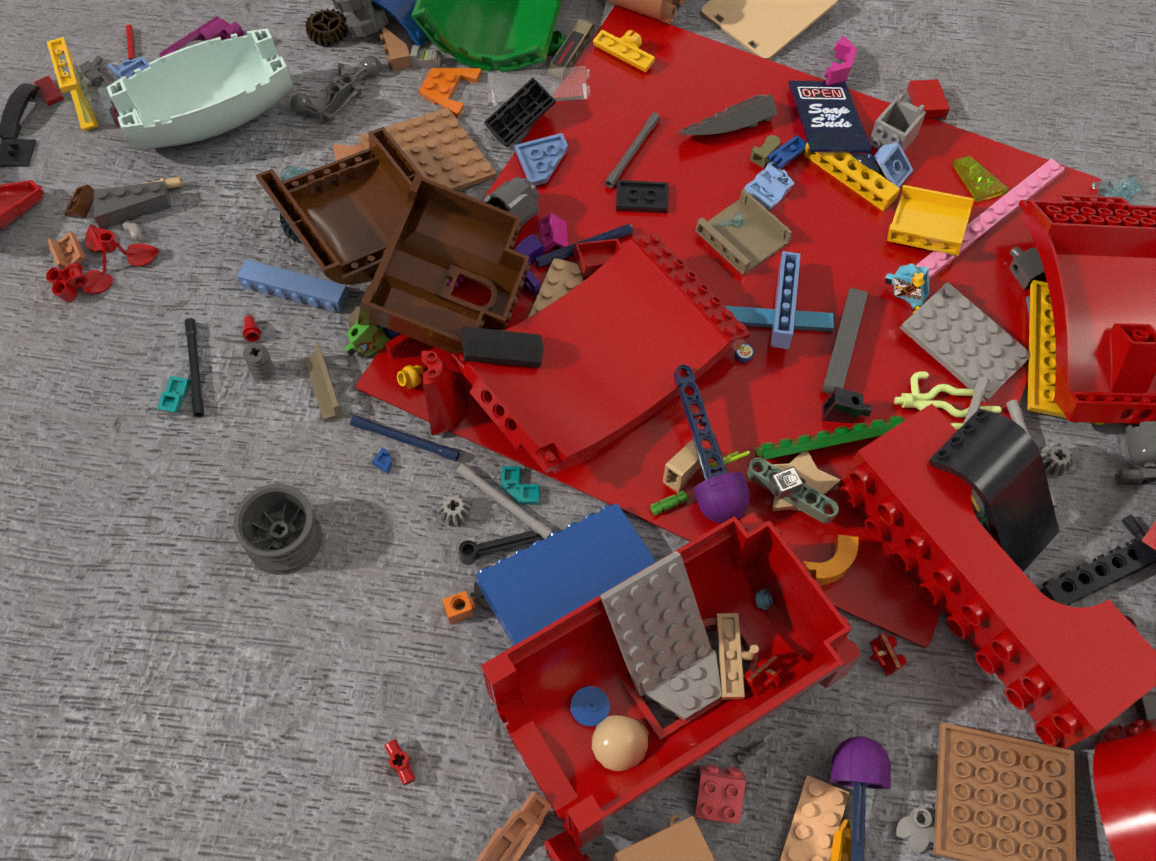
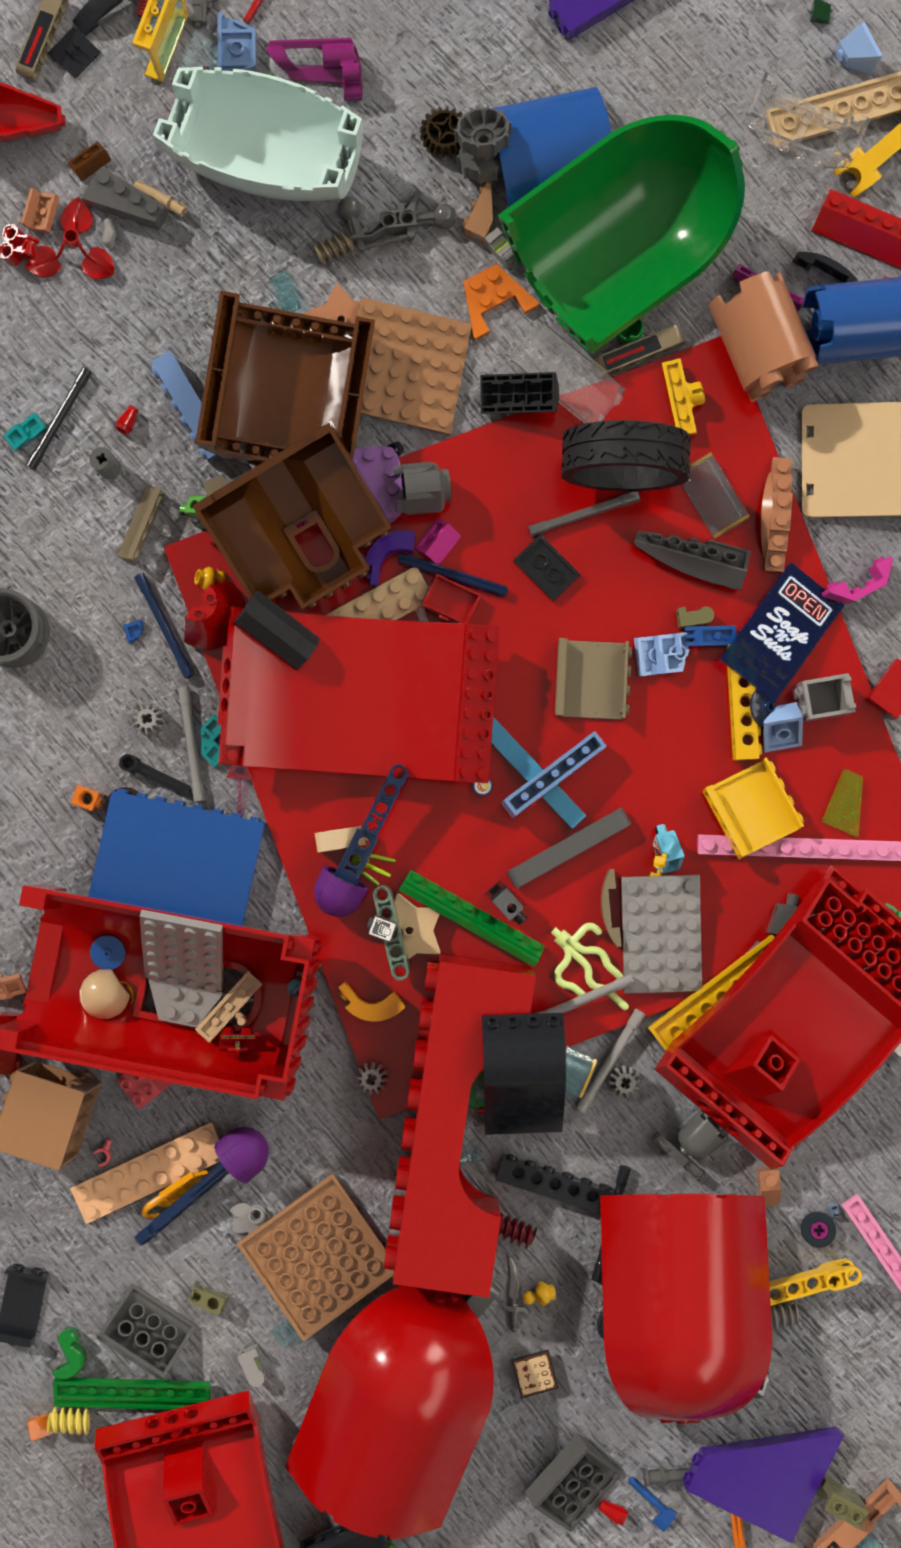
camera: 45 degrees right, 25 degrees up
medium blue plate [514,133,568,186] -> none
bright green axle [650,491,688,515] -> none
clear light blue hand [718,213,743,228] -> none
red hips [869,632,907,676] -> none
none -> clear pink piece [226,765,253,814]
none -> dark tan piece [312,229,354,266]
none -> light grey gear [355,1061,388,1095]
none -> black tyre [561,420,691,491]
none -> dark tan slope [600,869,622,947]
none -> clear light blue slope [682,452,750,539]
none -> nougat piece [761,457,793,573]

